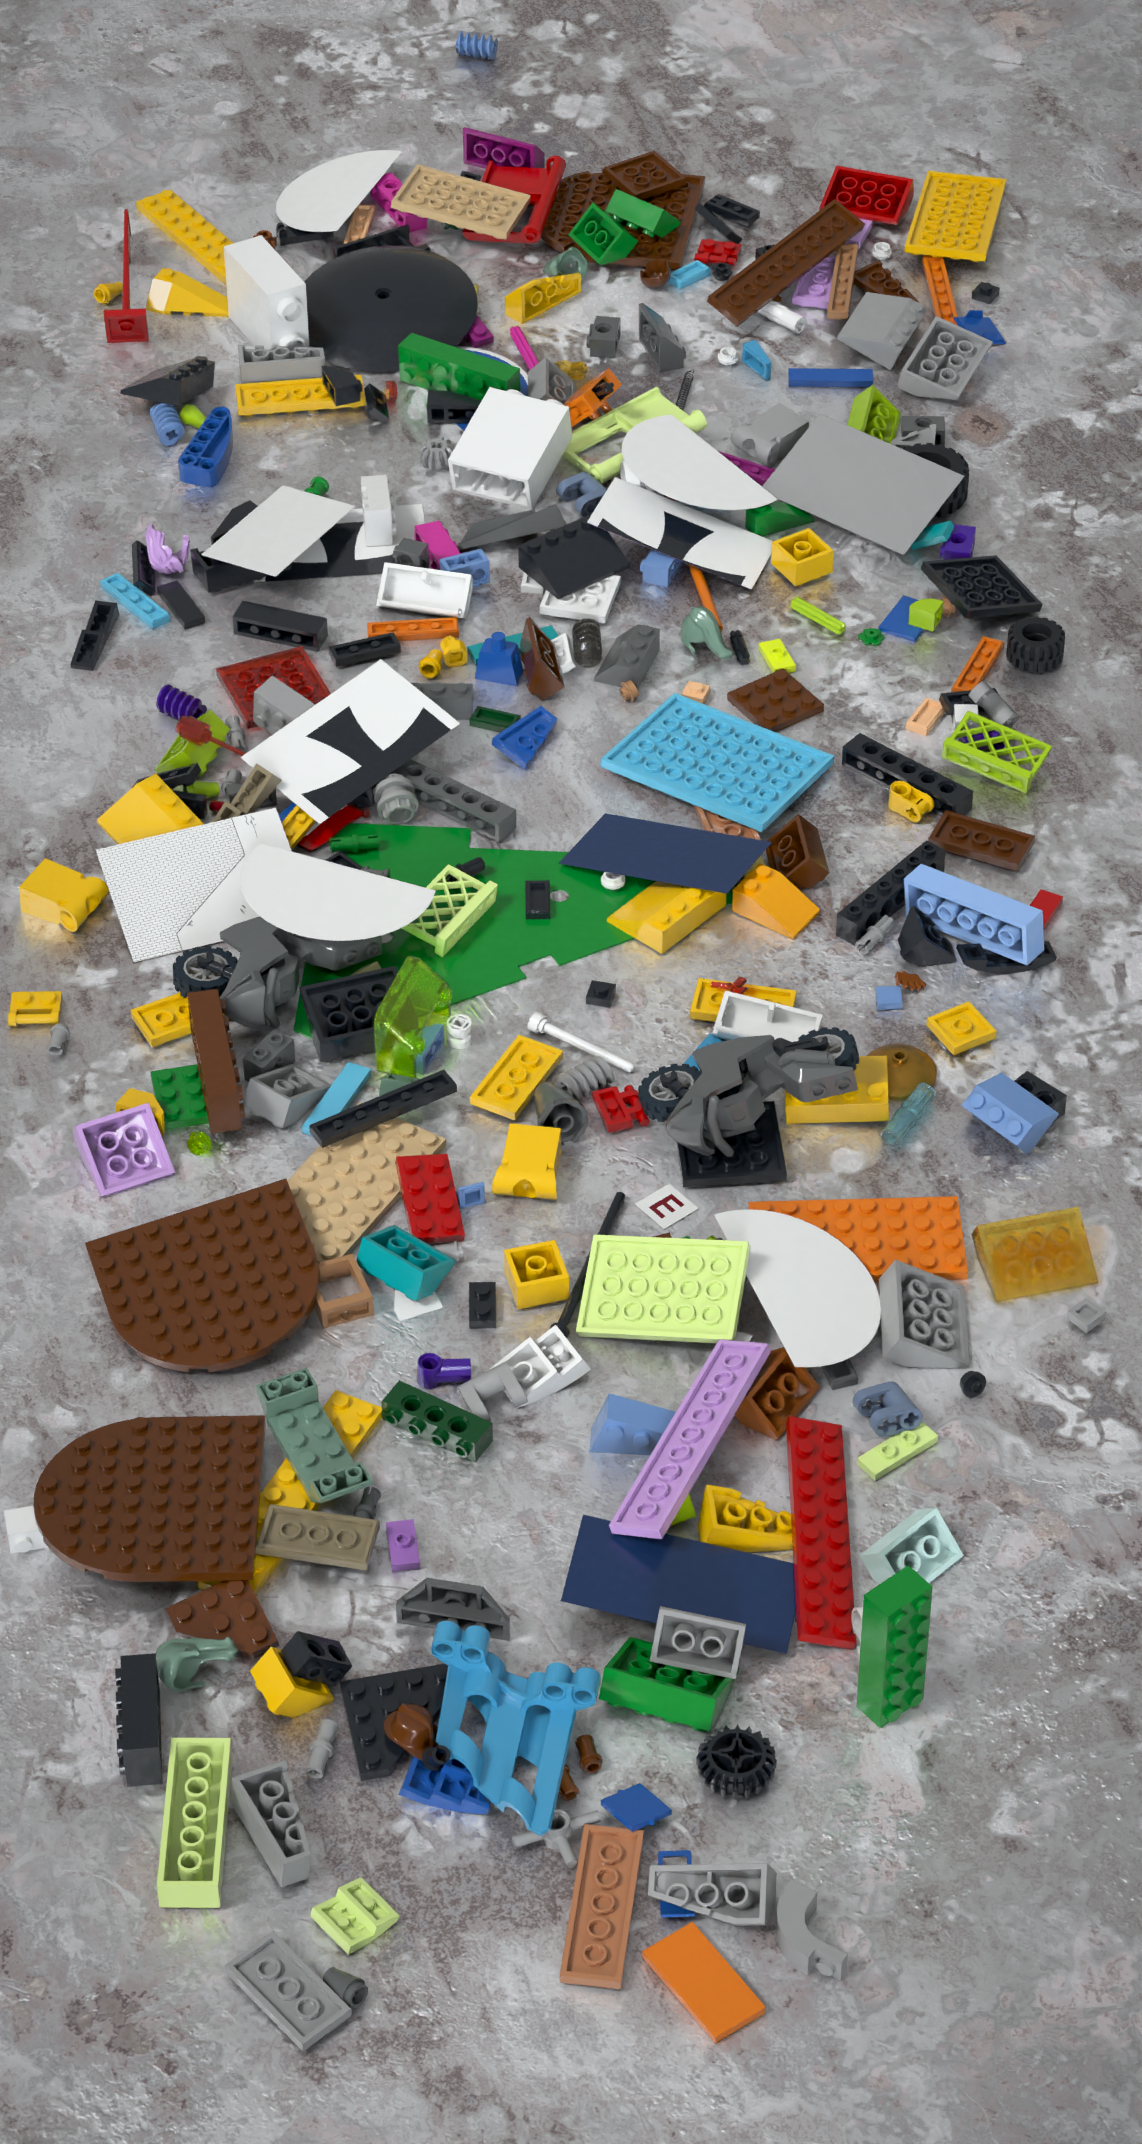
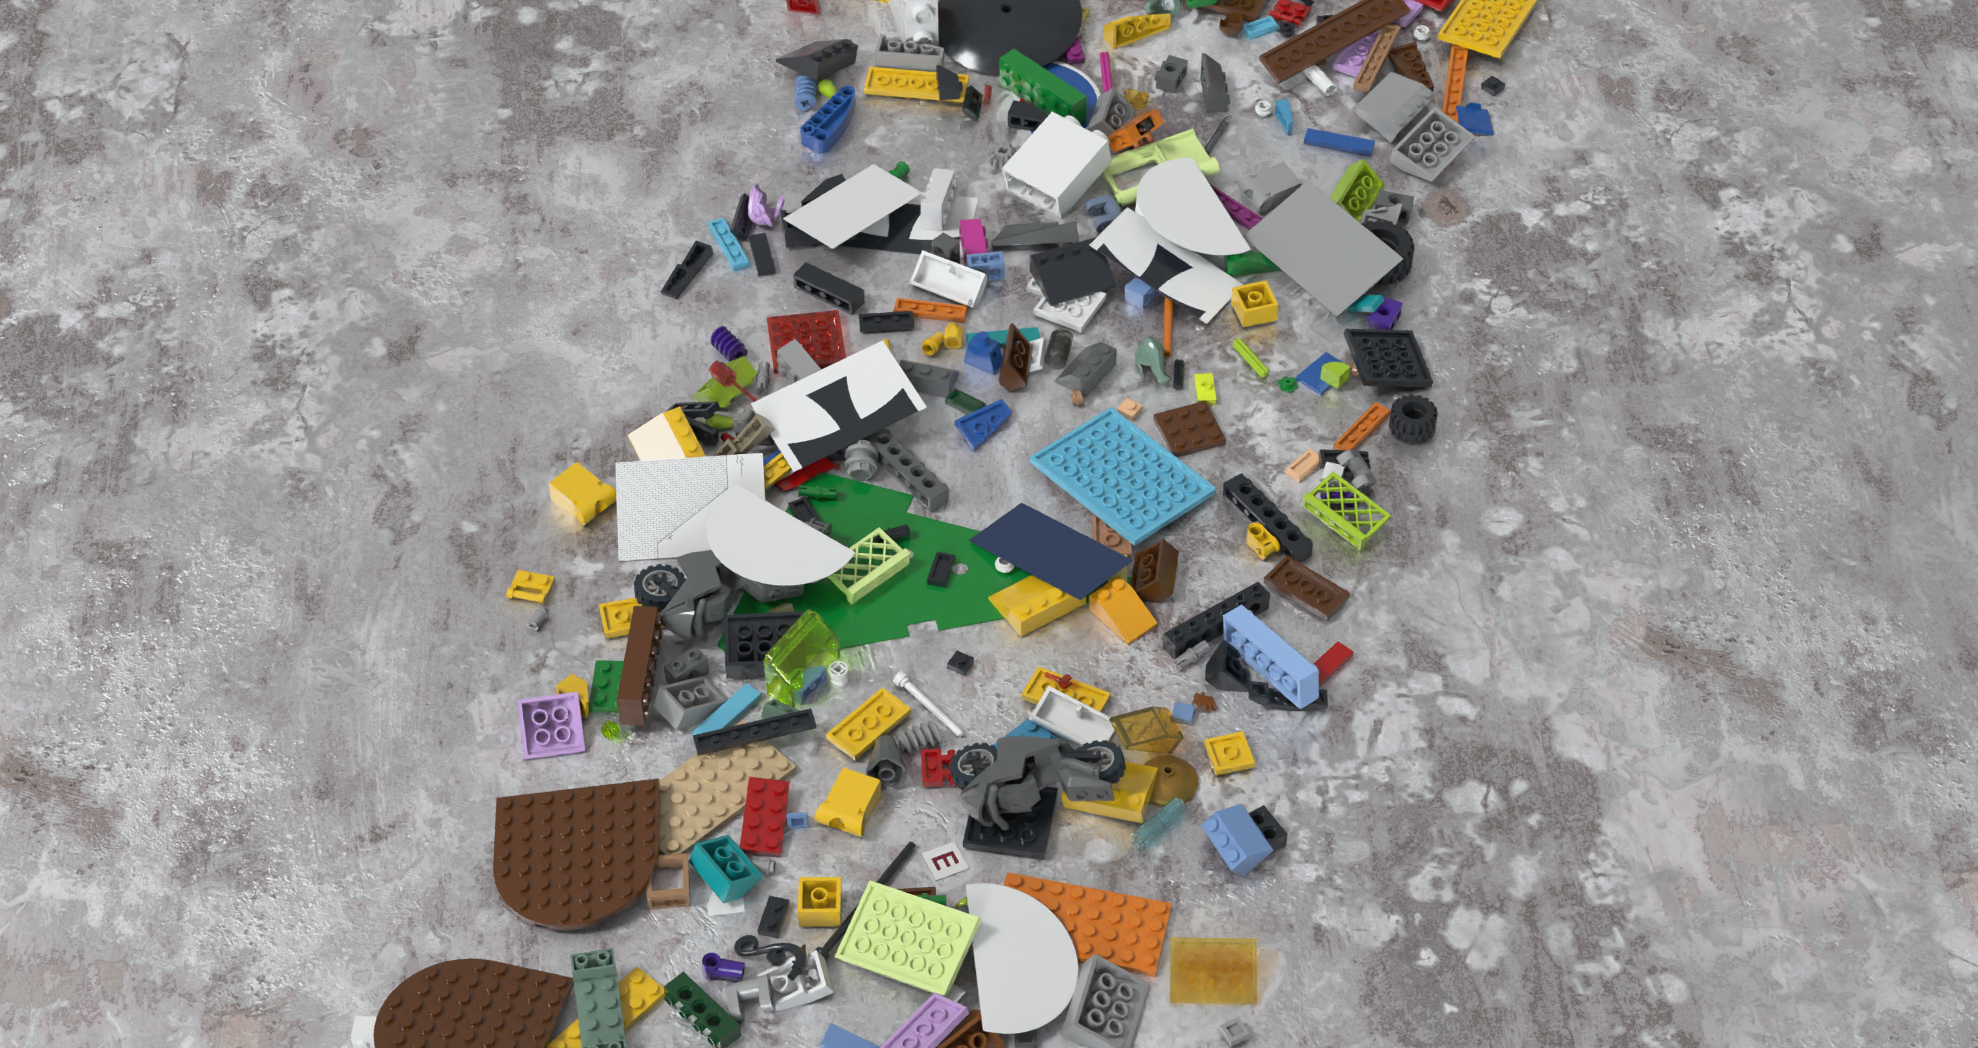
camera: 15 degrees right, 5 degrees up
none -> black plant [734,935,808,981]
none -> clear yellow slope [1109,706,1184,754]

